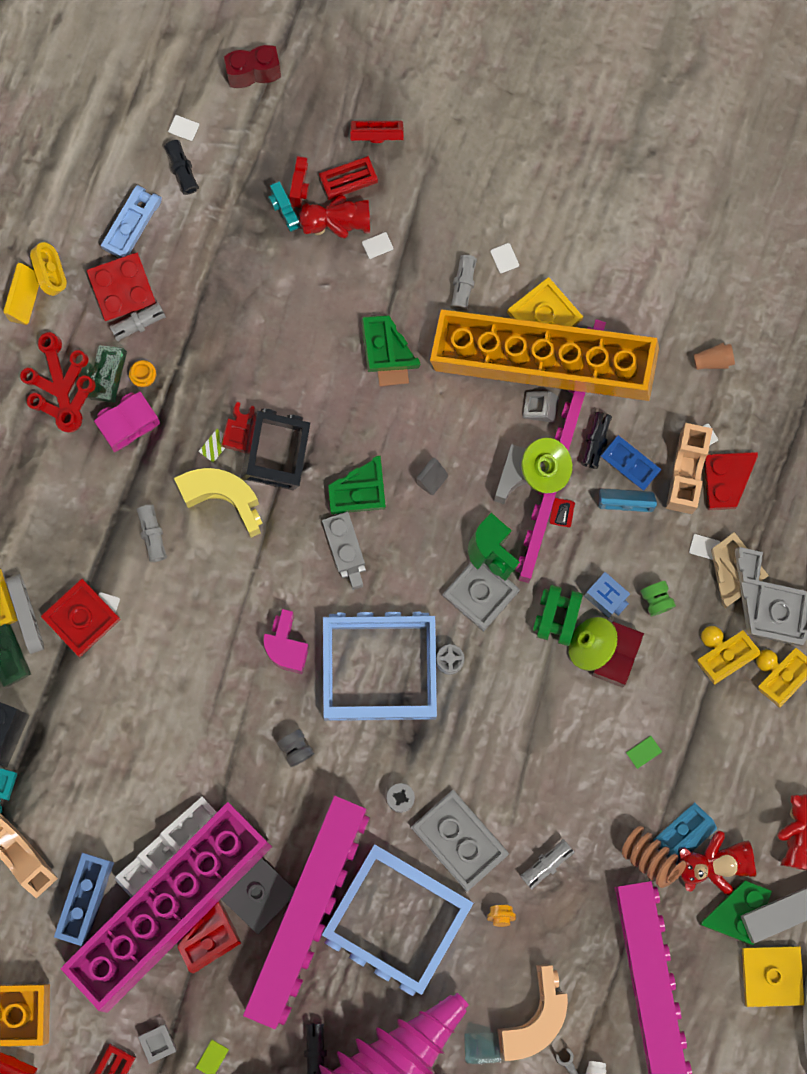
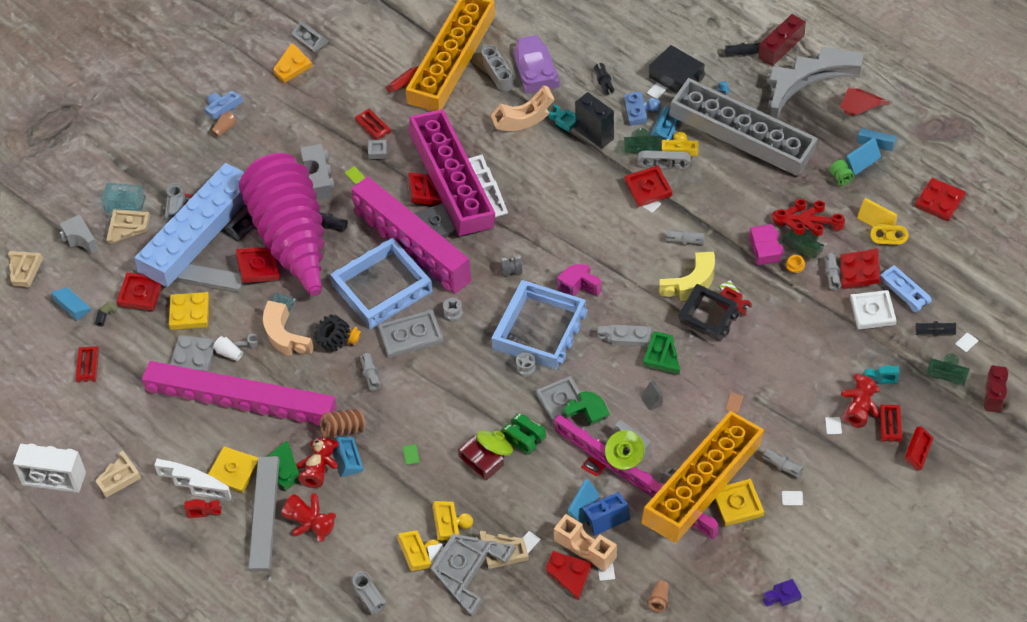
camera: 120 degrees right, 25 degrees down
medium blue brick [54,853,114,946] -> none
red plate [289,156,309,208] -> none
green wing [361,316,421,372] -> none
black pin [581,412,612,469] -> none
medium blue brick [584,572,630,618] -> none
bright green wheel [640,581,676,617] -> none
none -> black tyre [313,314,350,352]
none -> white sticker [428,544,443,566]
none -> dark purple plate [763,579,802,607]
none -> white plate [850,290,897,329]
none -> clear green plate [926,353,970,385]

